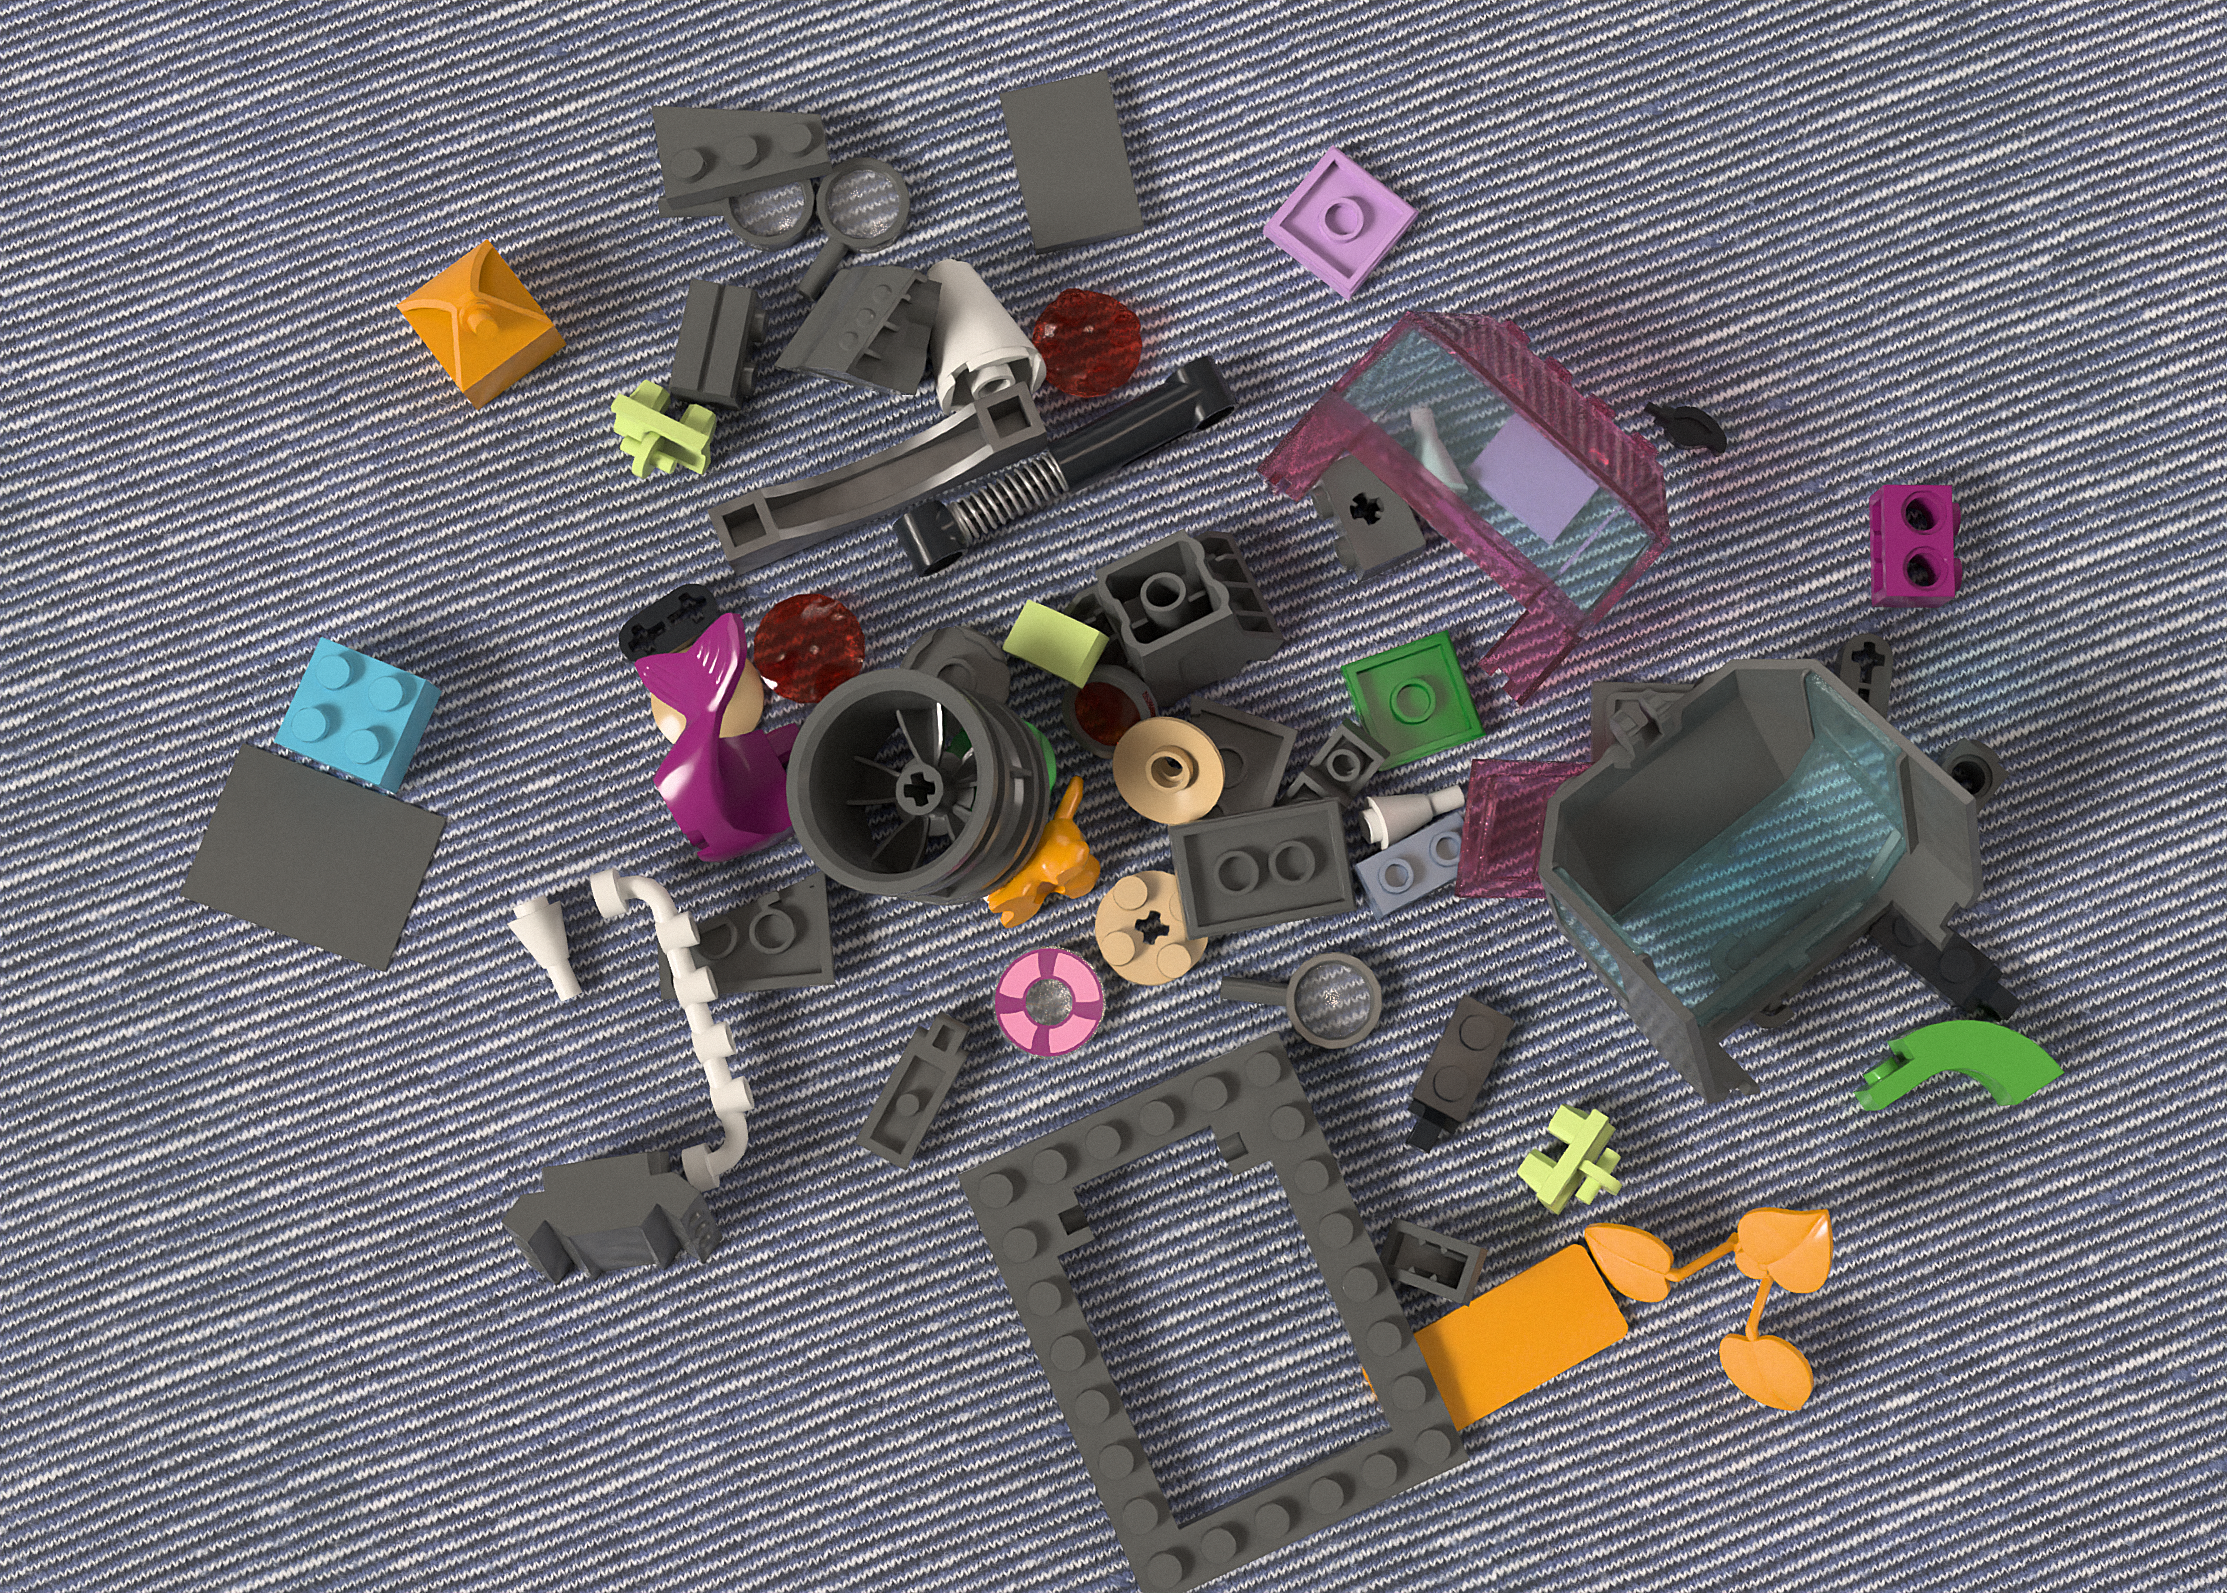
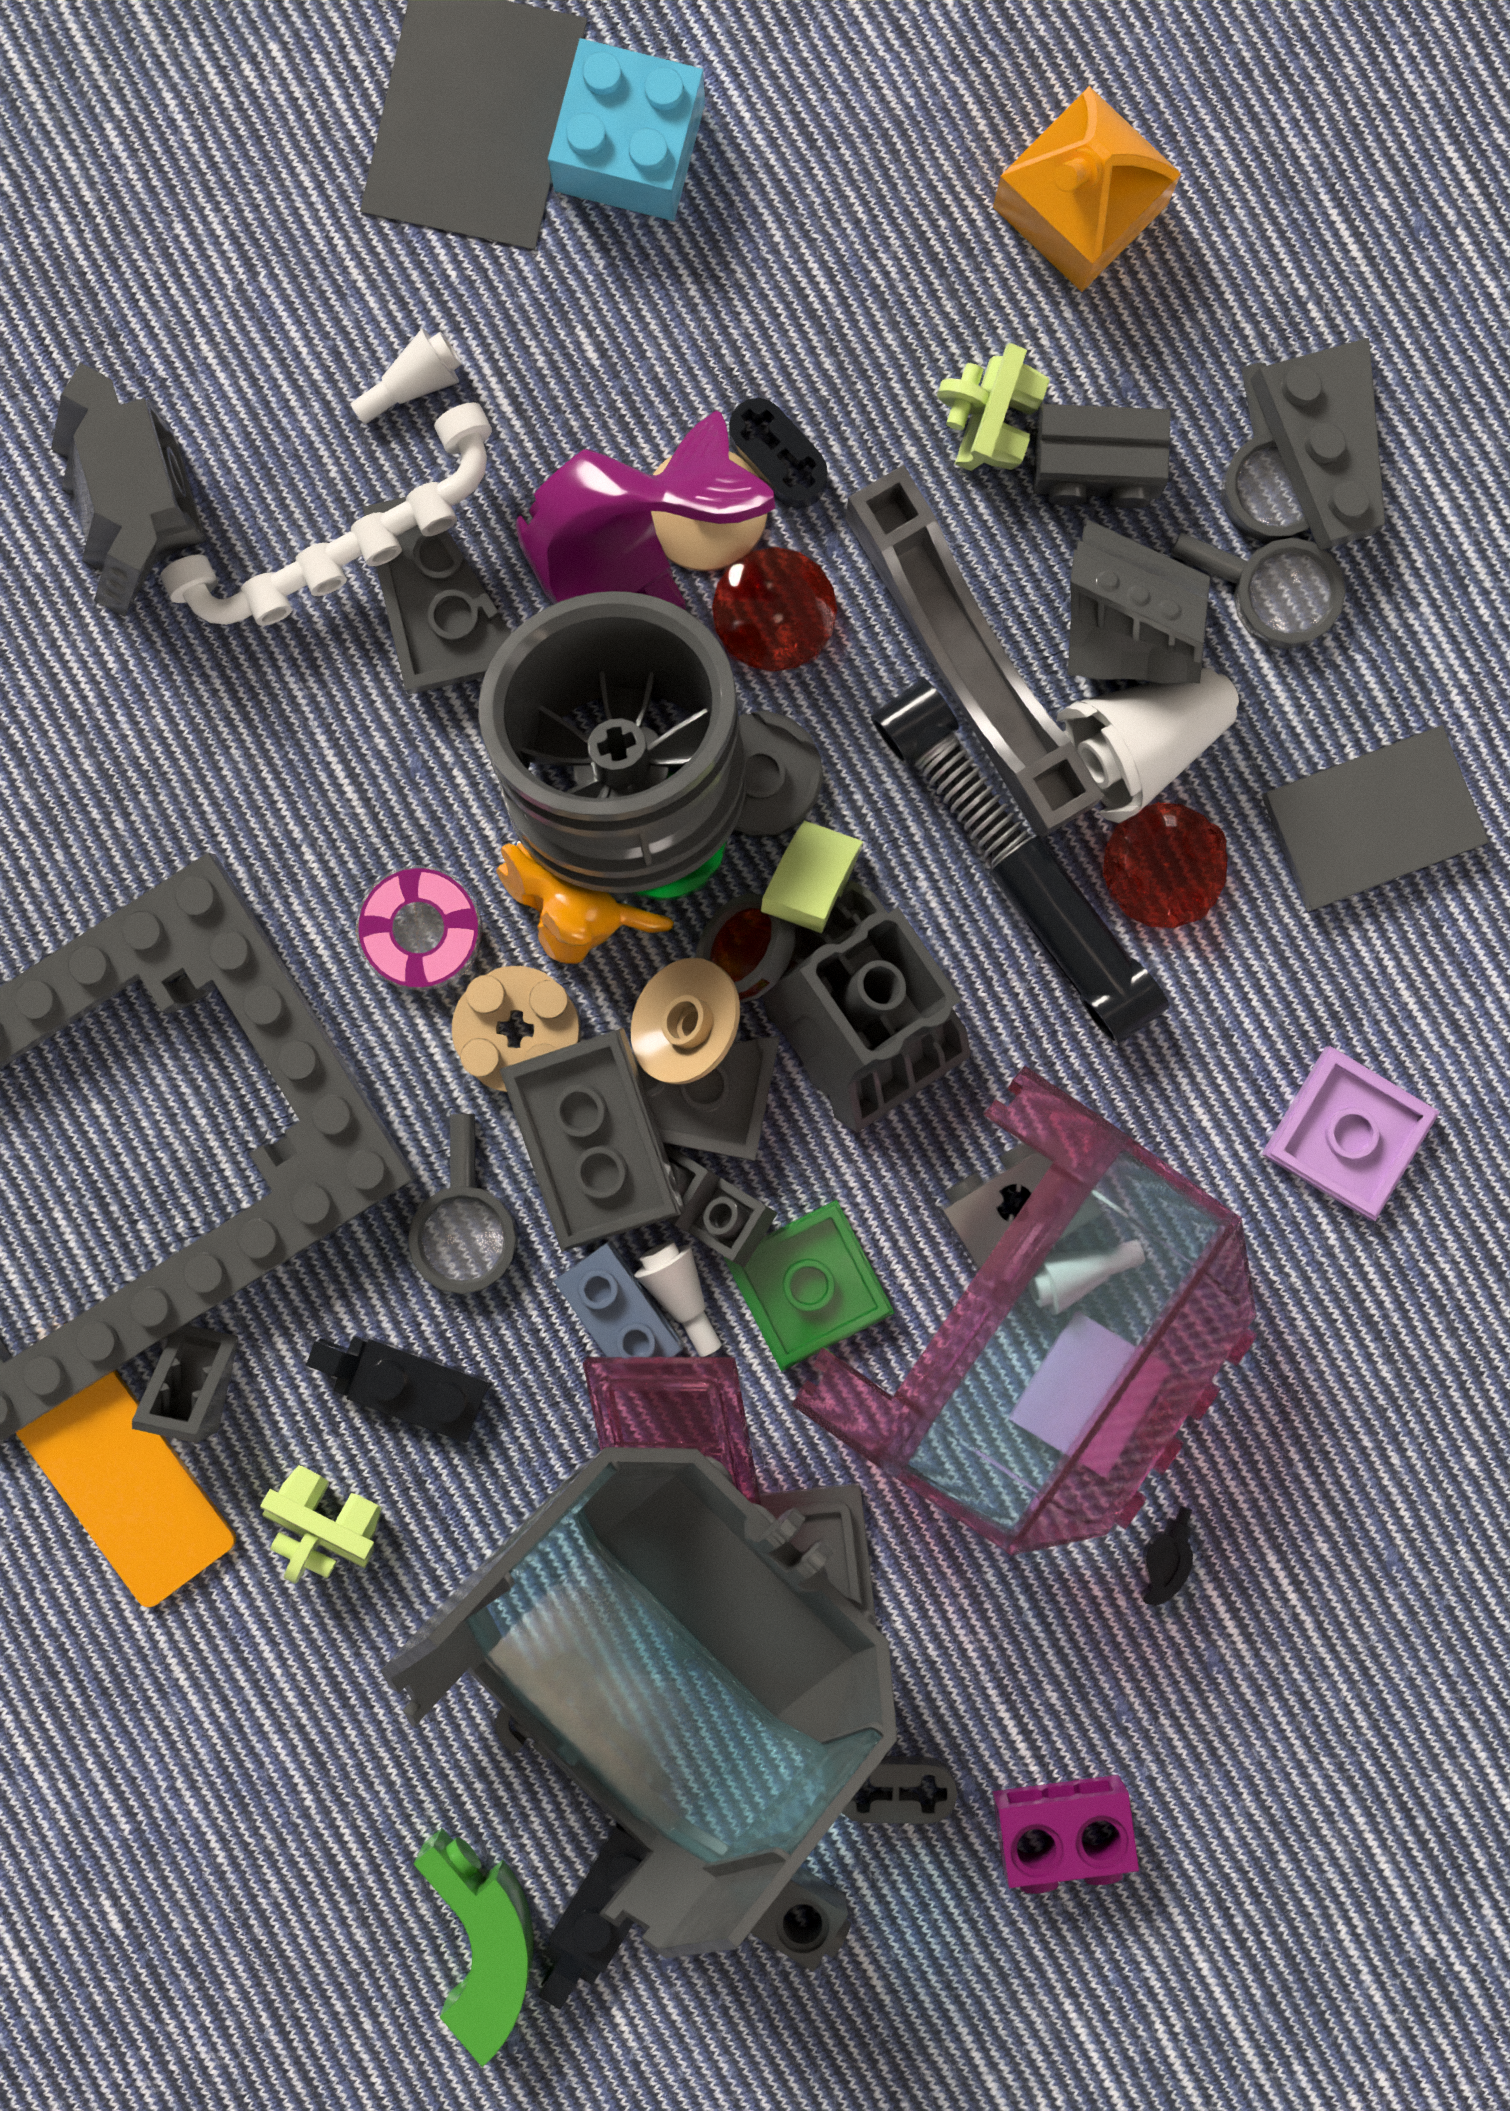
camera: 85 degrees right, 5 degrees up
dark grey hinge [854,1010,971,1170] -> none
light orange plant [1584,1207,1834,1411] -> none

